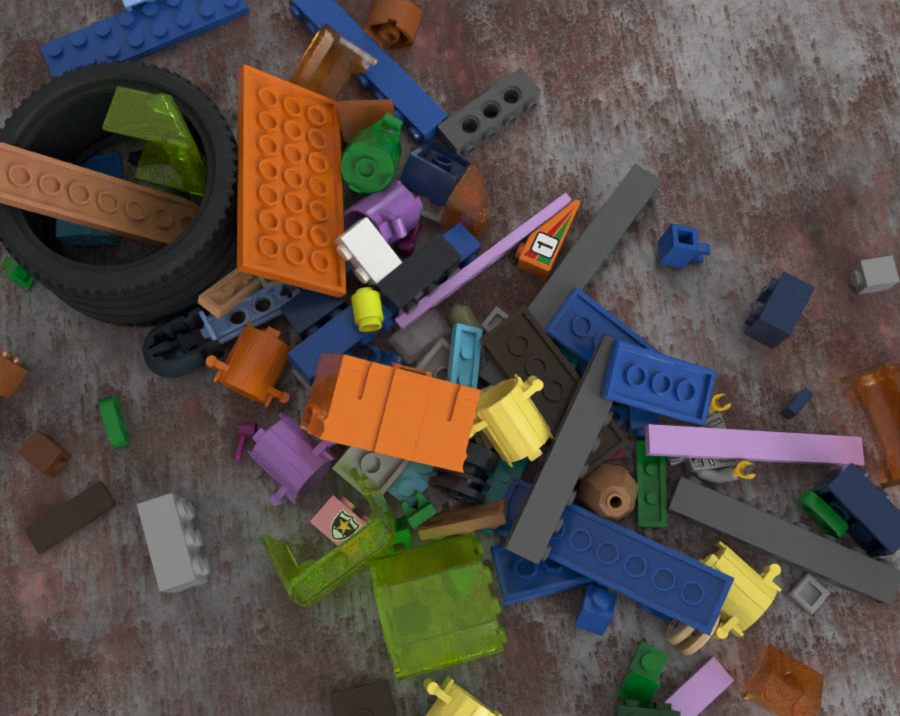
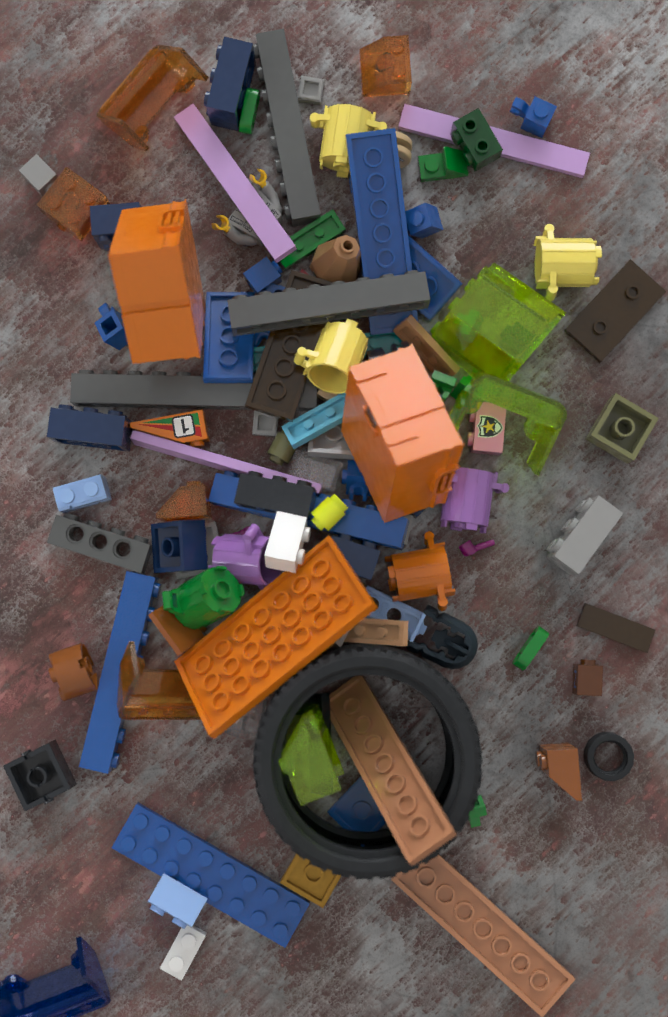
camera: 125 degrees left, 10 degrees up
blue tile [600,340,717,427] -> none
dark blue tile [780,387,813,419] -> none
none -> clear orange brick [37,167,110,242]
none -> dark blue brick [47,404,133,452]
none -> light blue brick [53,474,112,513]
none -> orange piece [108,199,206,364]
none -> olive brick [585,393,659,464]

